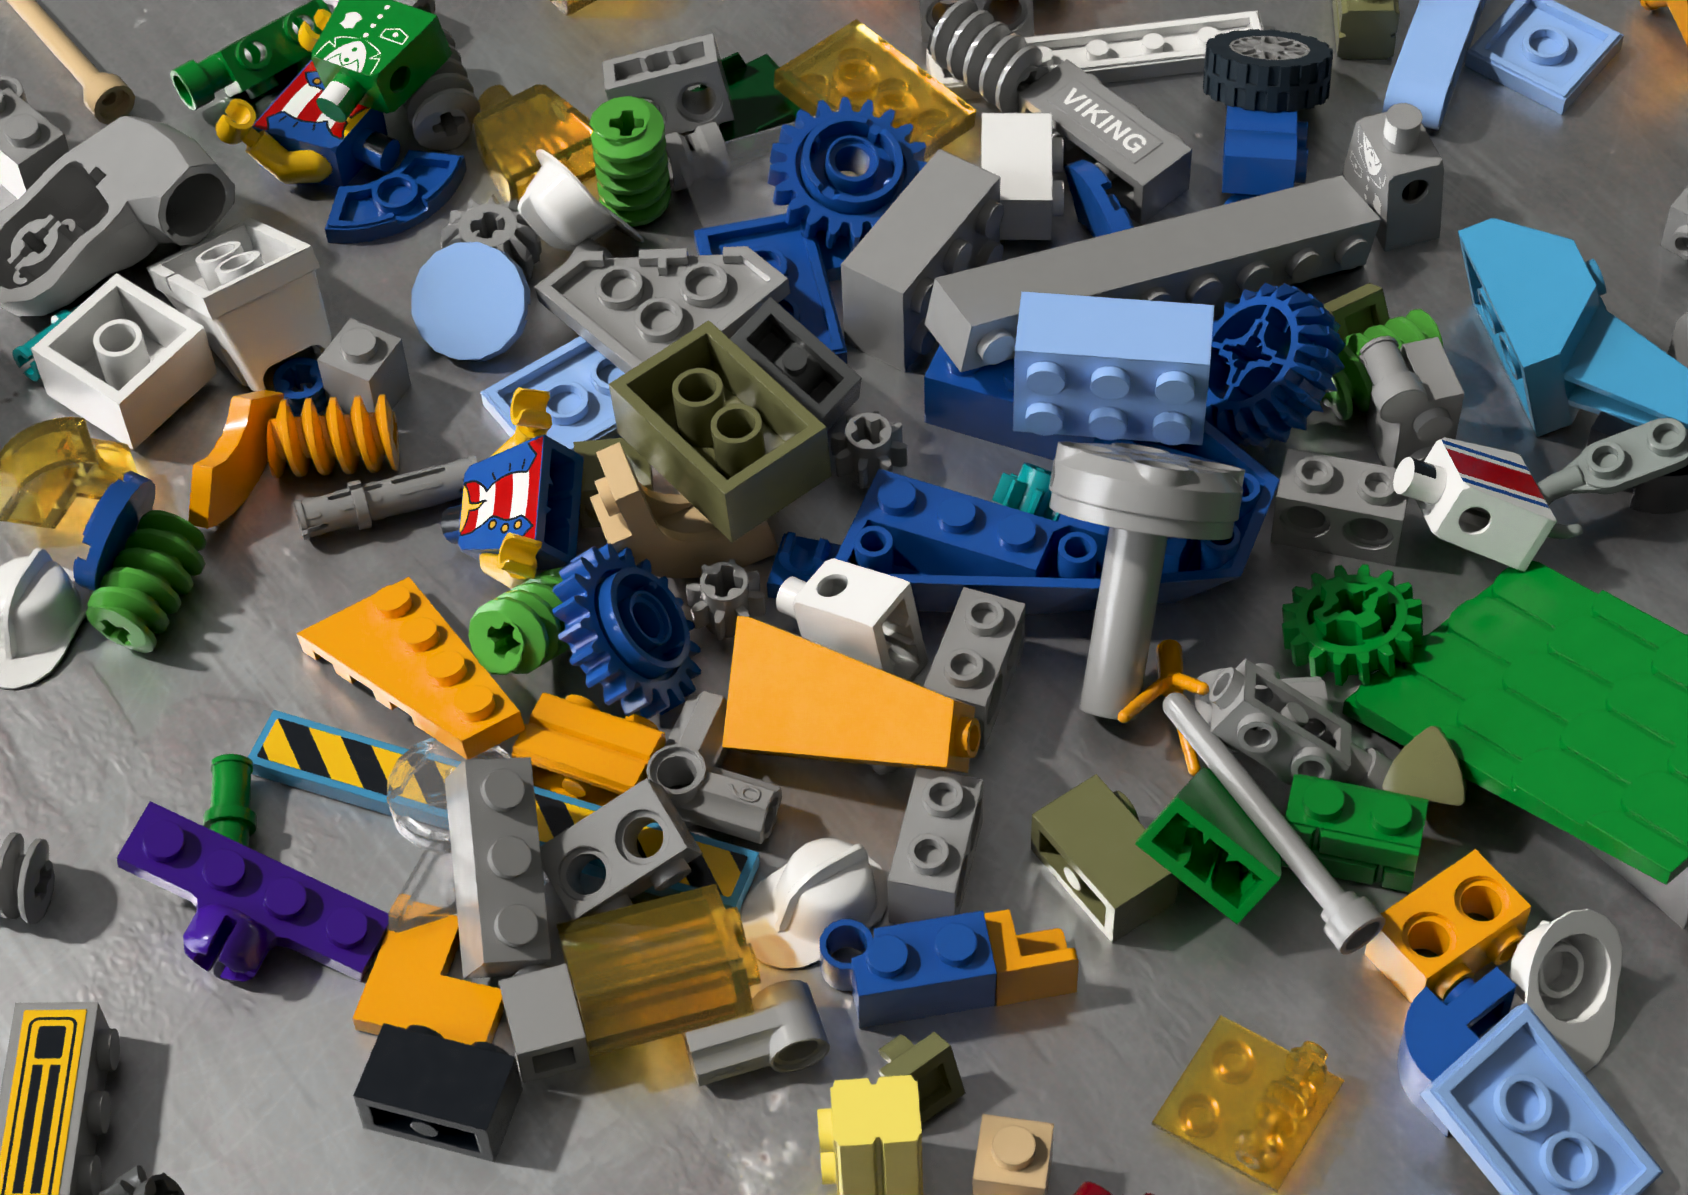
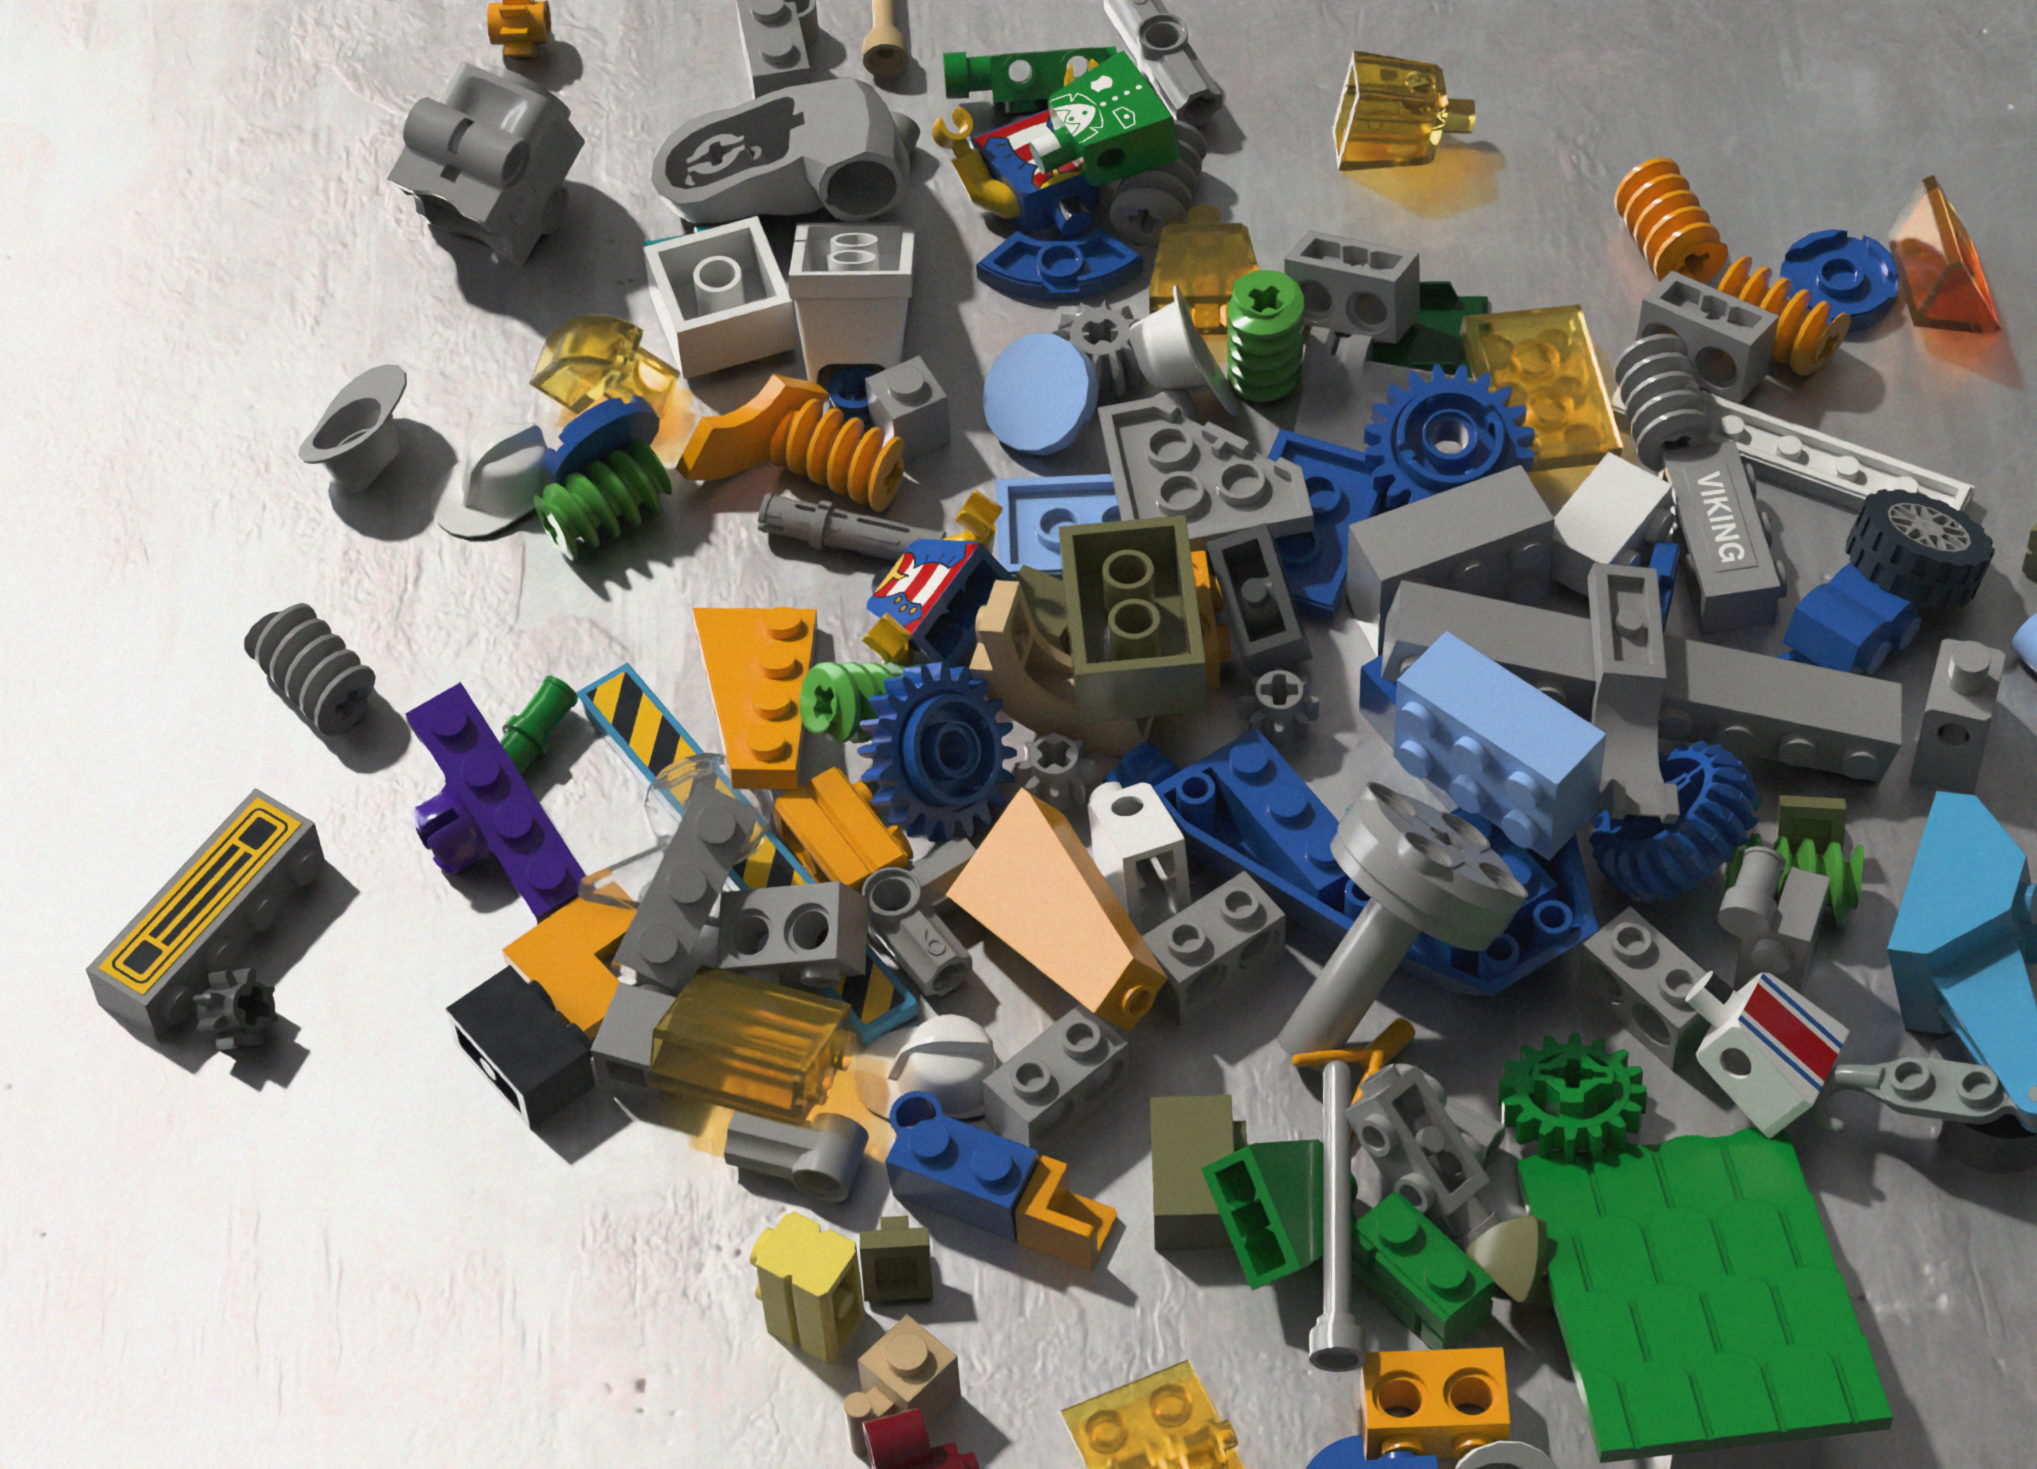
camera: 35 degrees right, 0 degrees up
none -> light grey piece [1587,563,1680,824]

